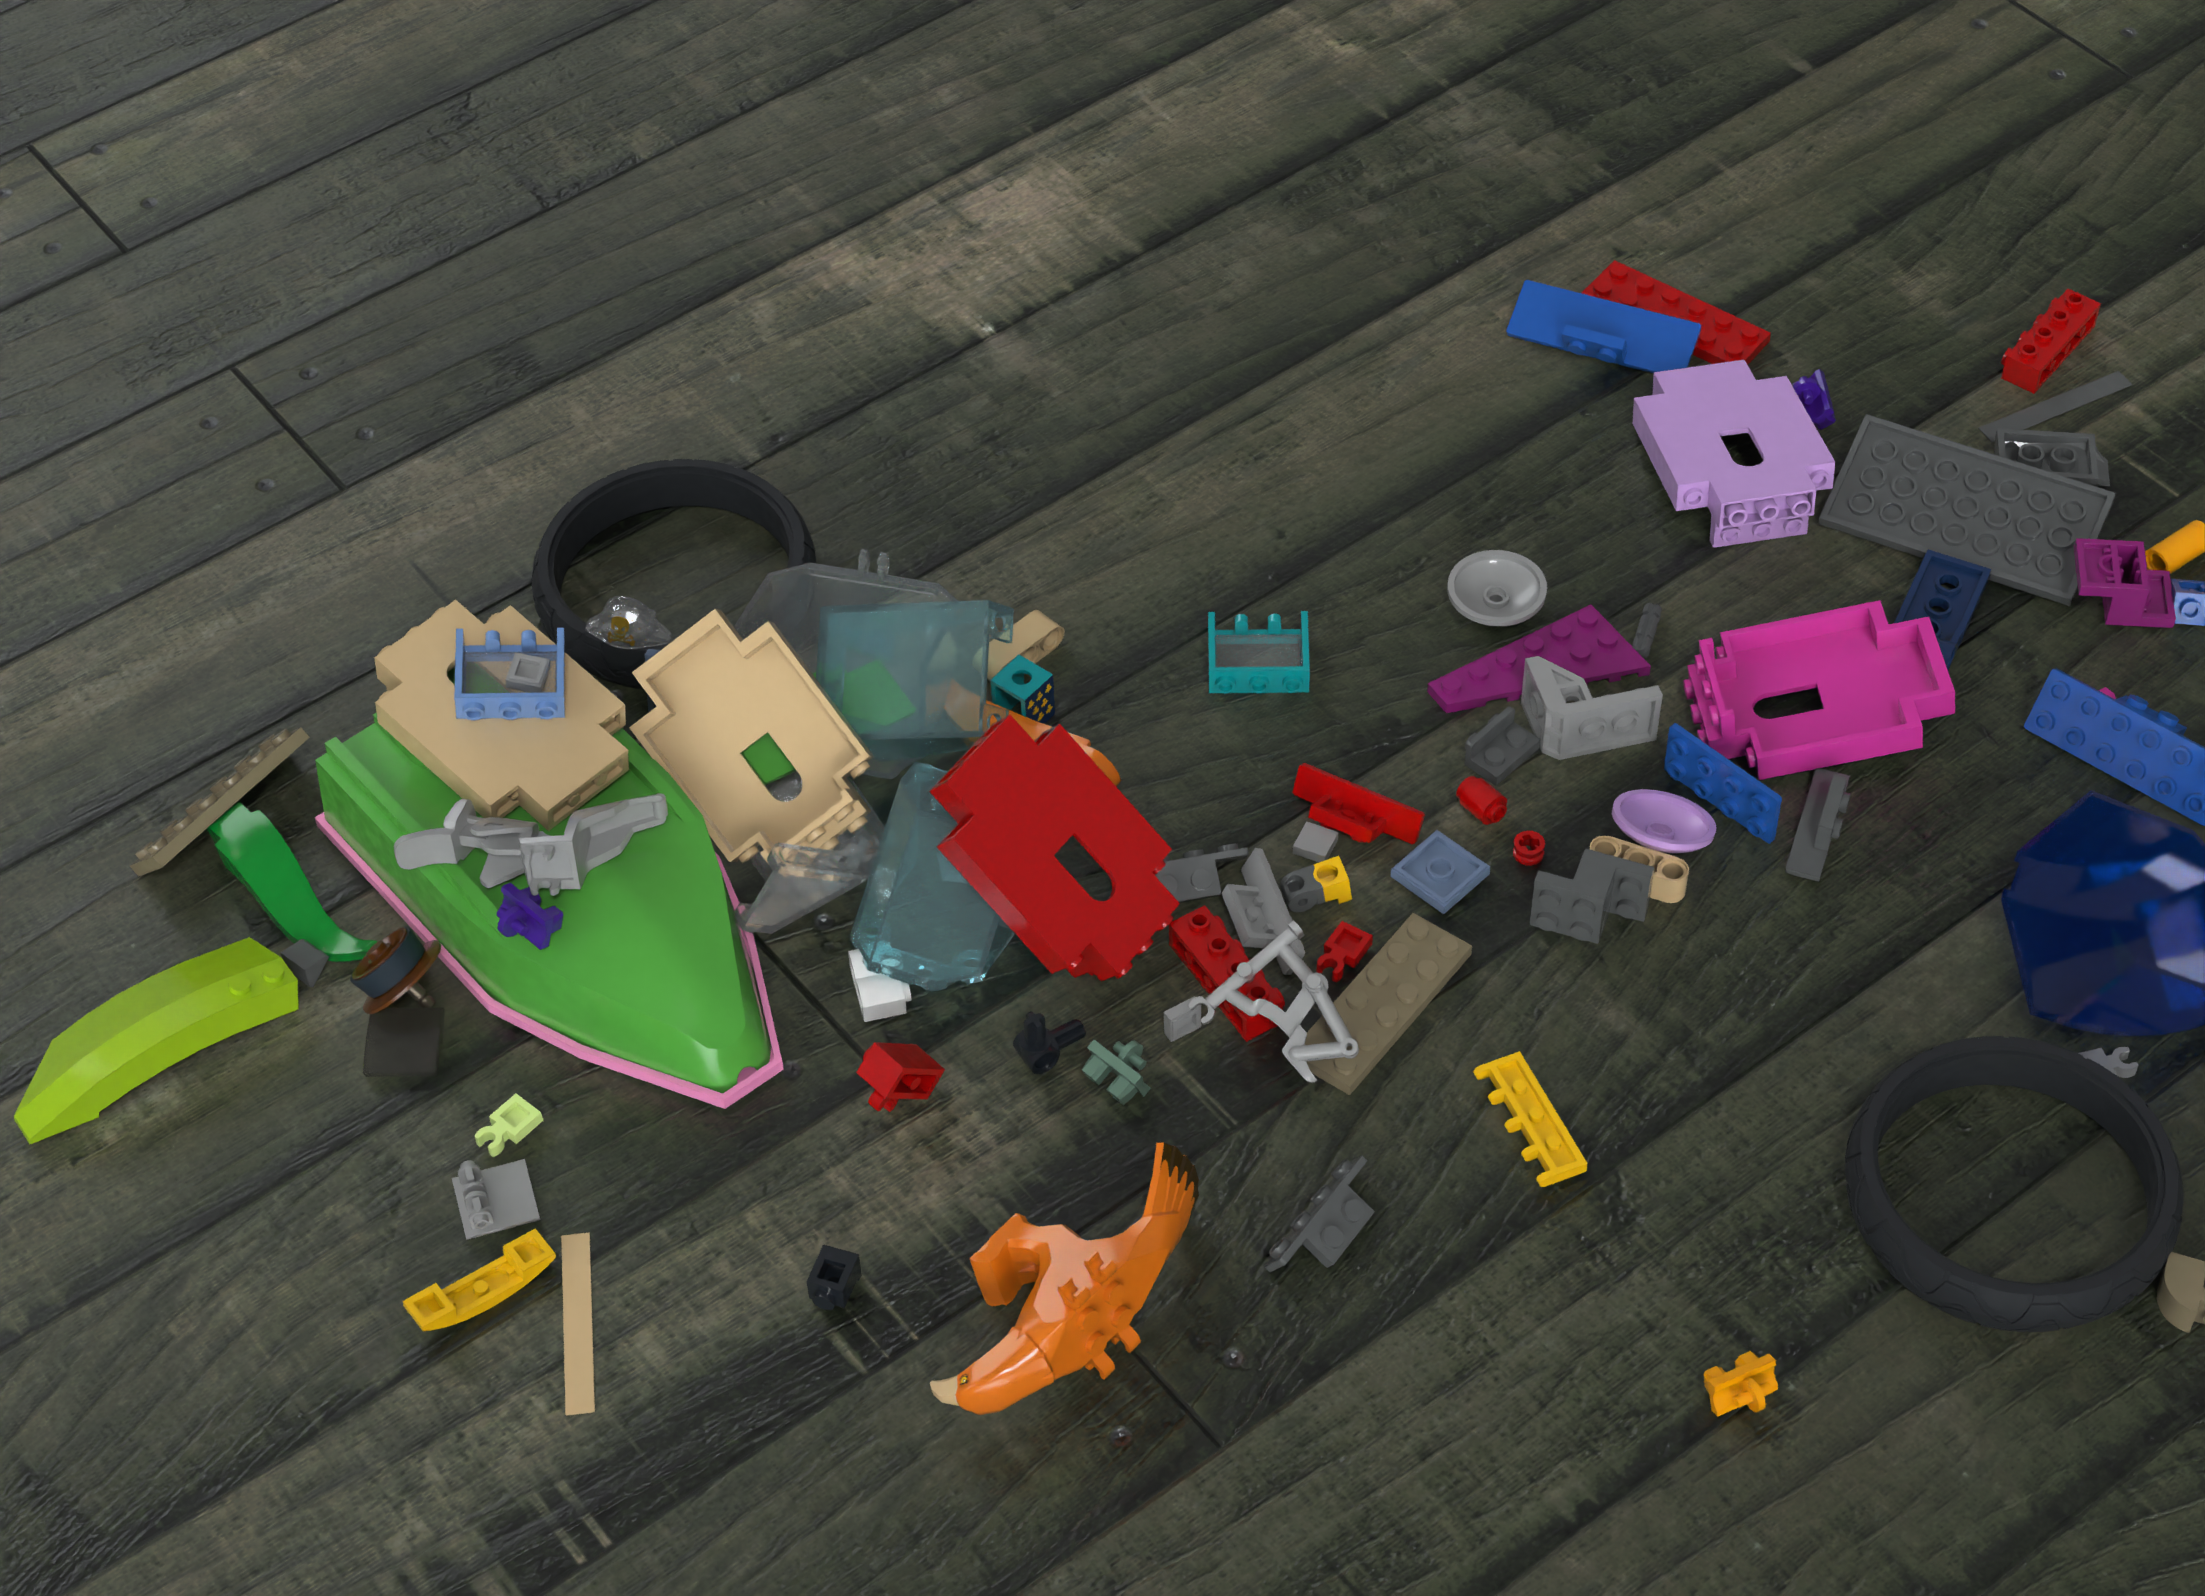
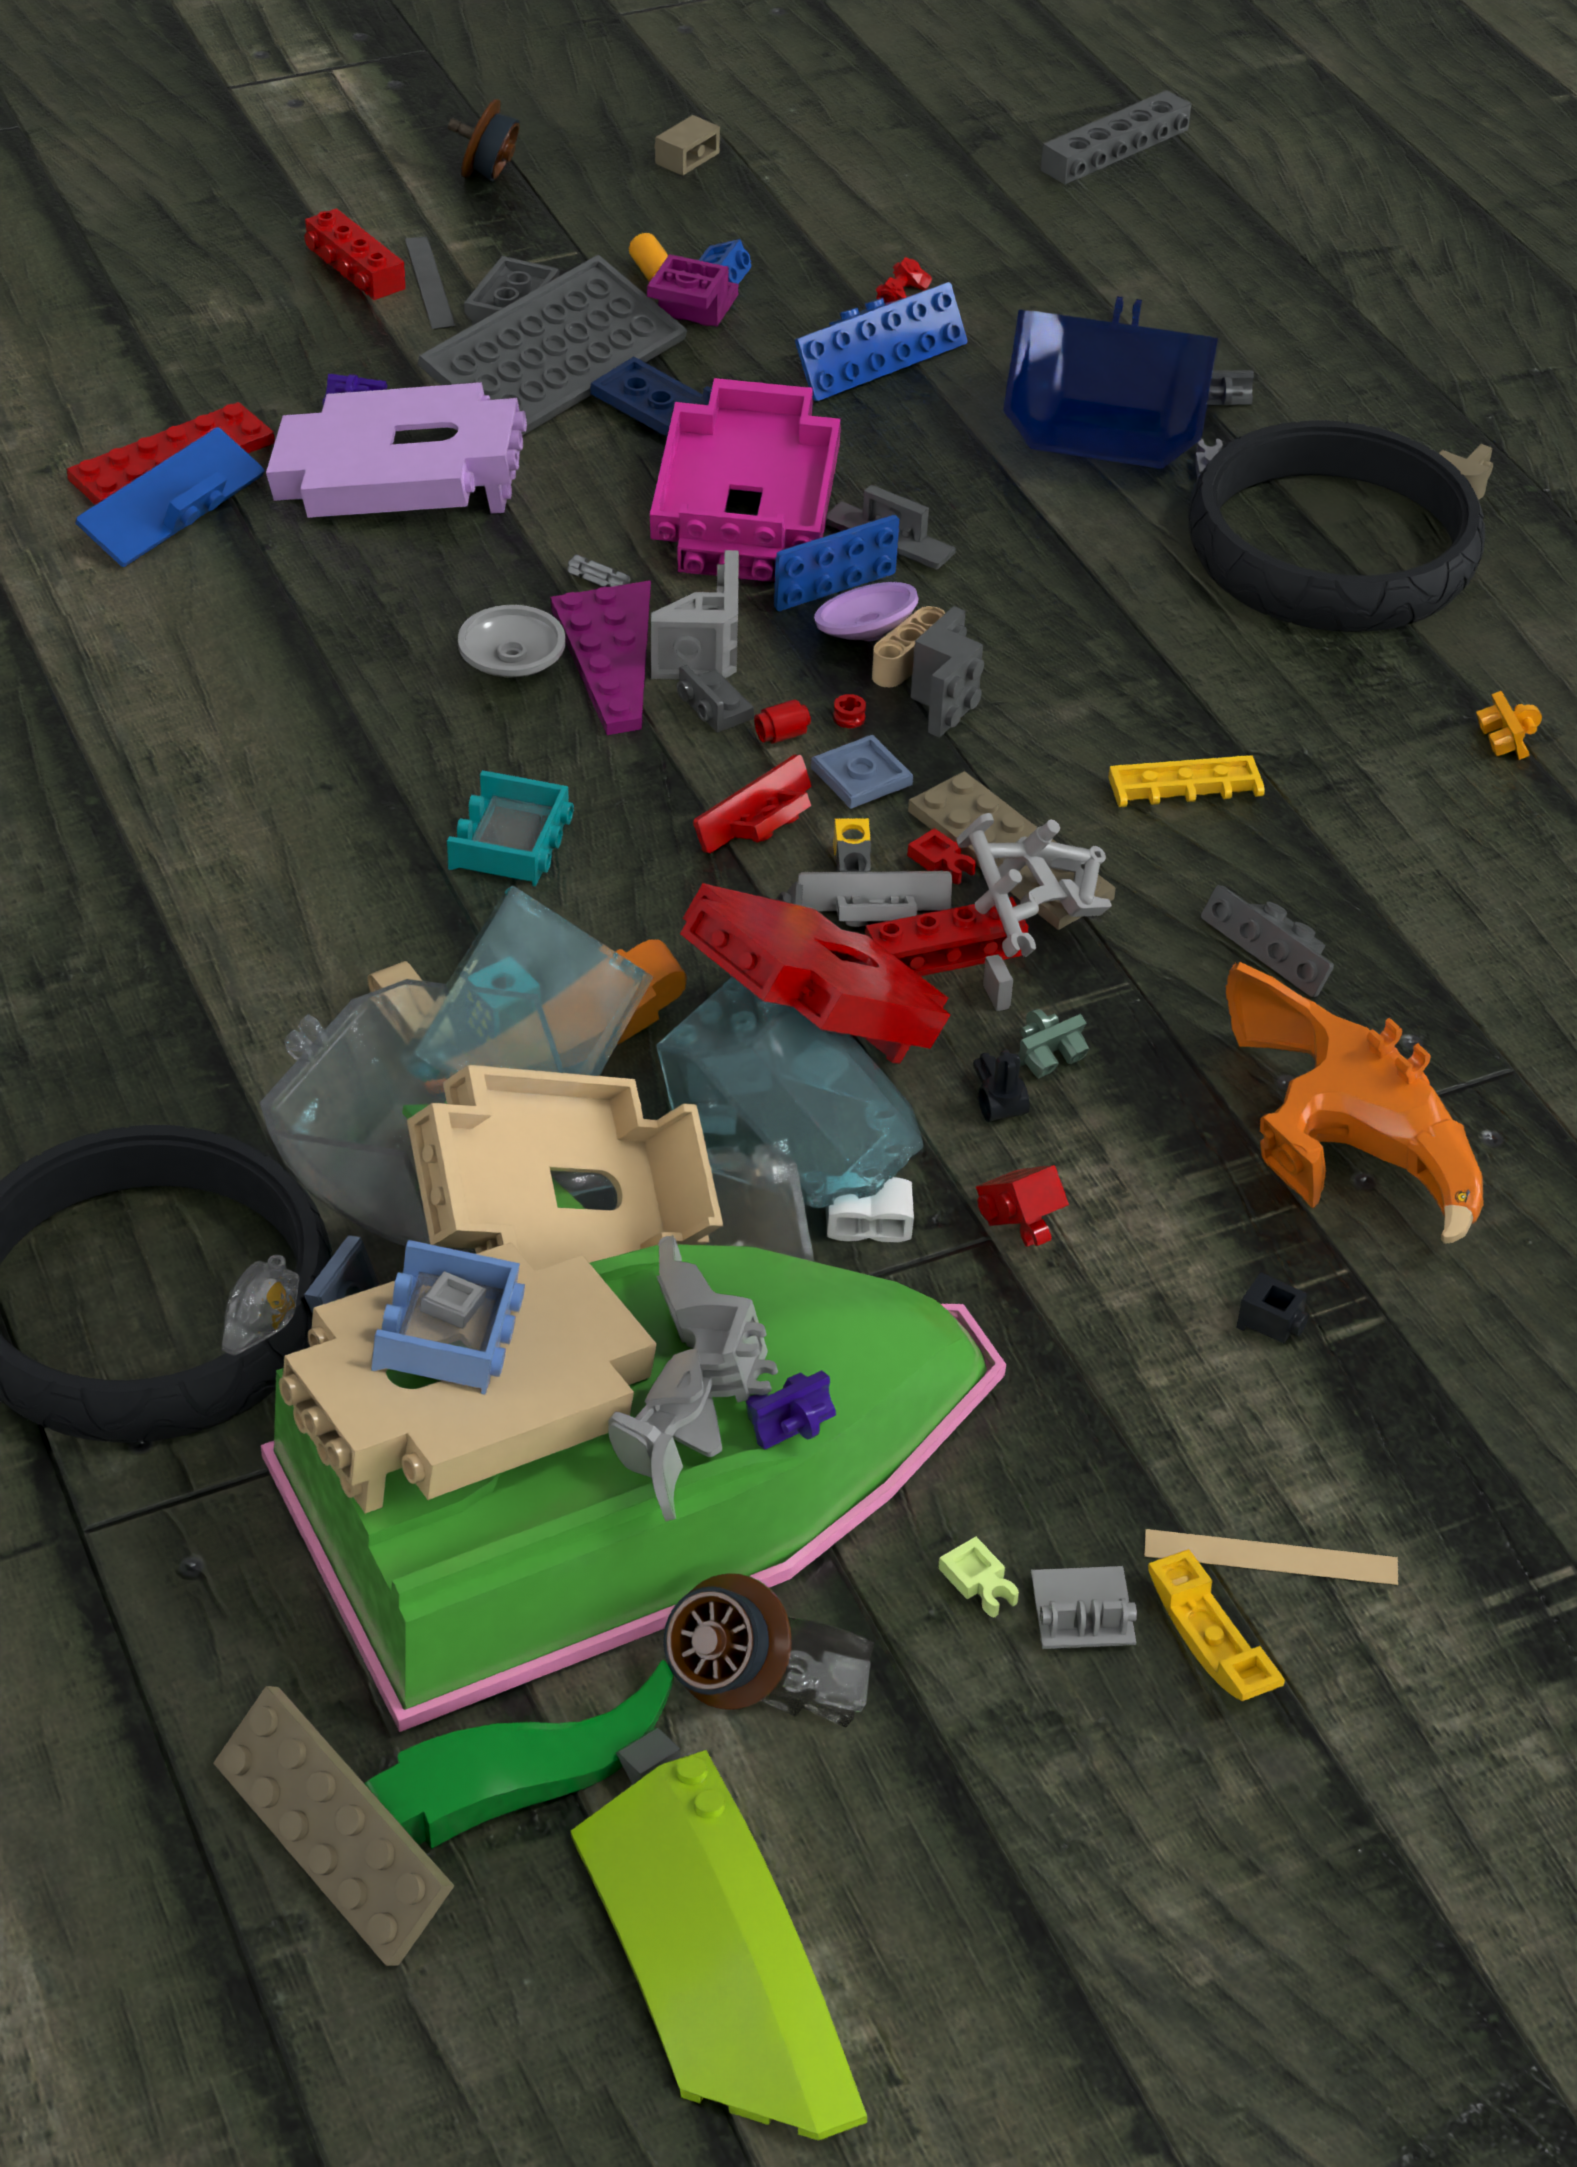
camera: 80 degrees left, 5 degrees down
light grey tile [1293,821,1338,862] -> none
none -> clear plate [783,1650,870,1712]

